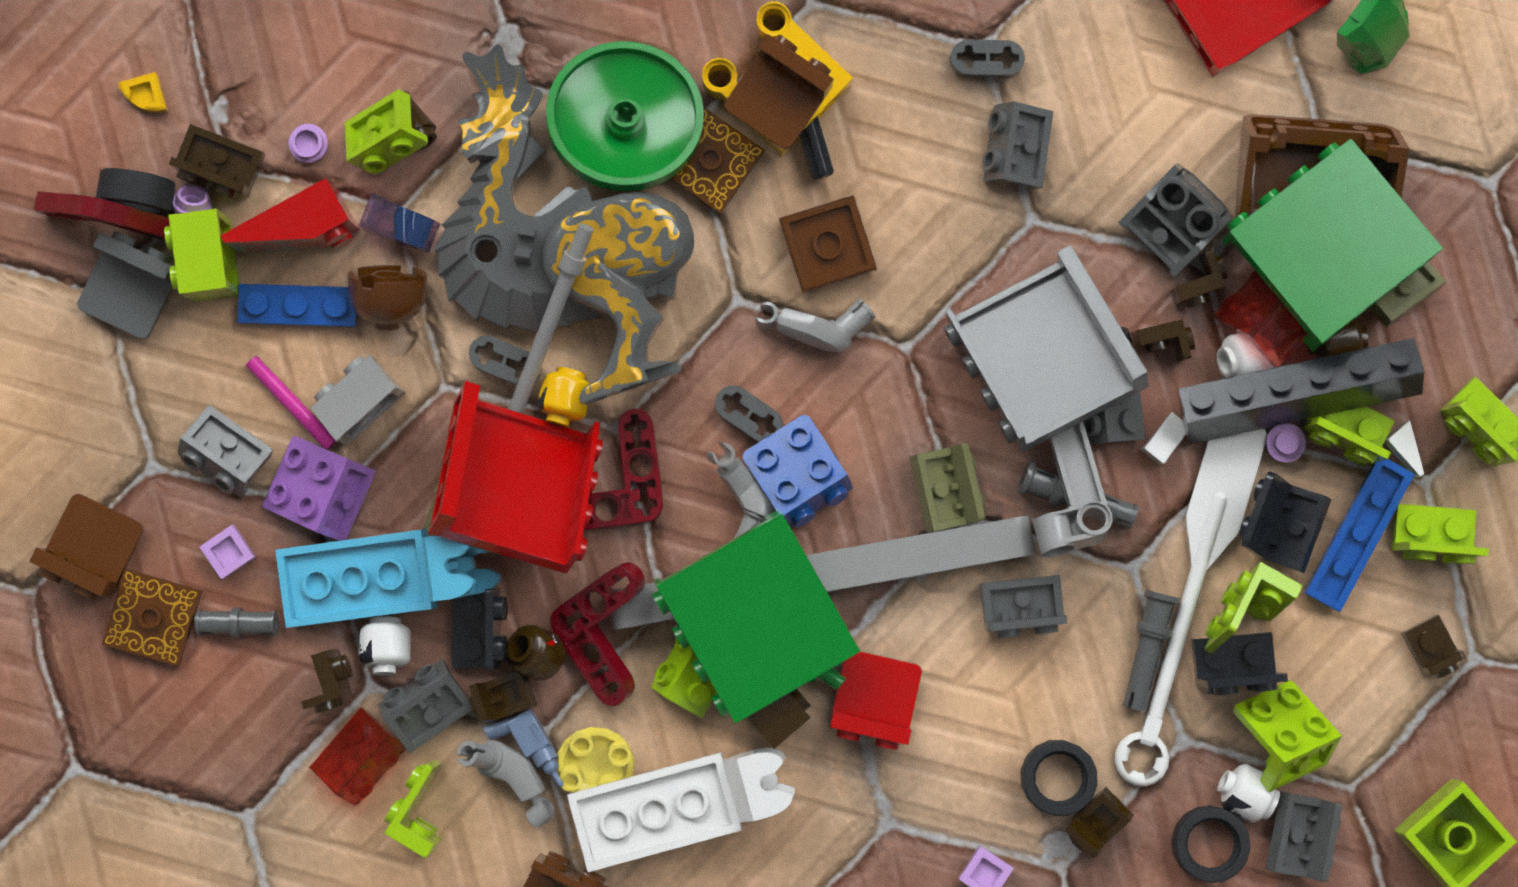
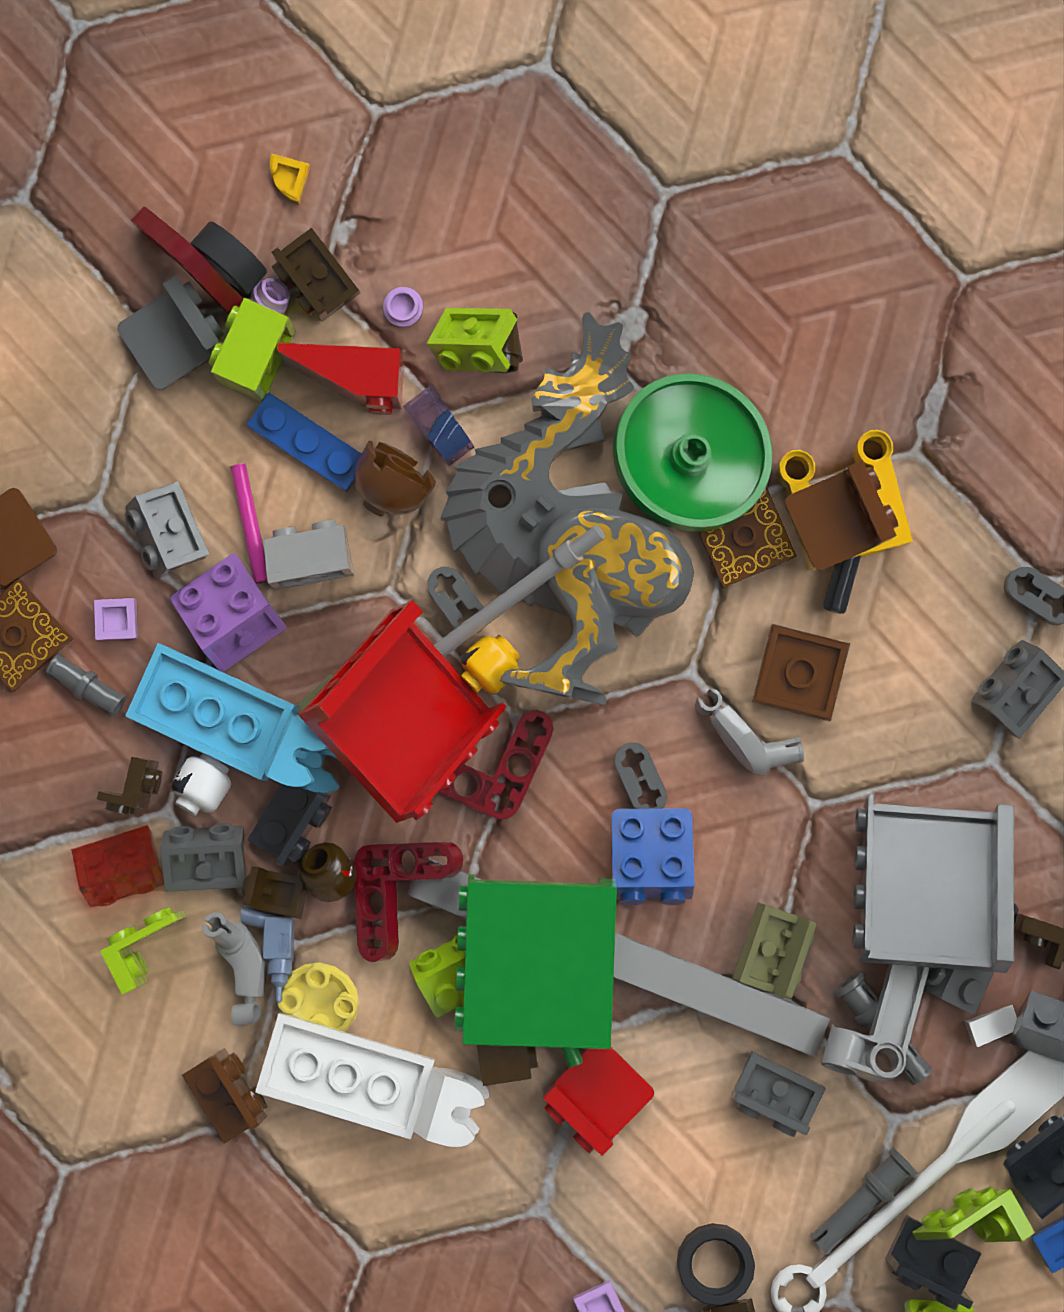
camera: 35 degrees right, 0 degrees up
light grey arm [706,441,776,538] -> none

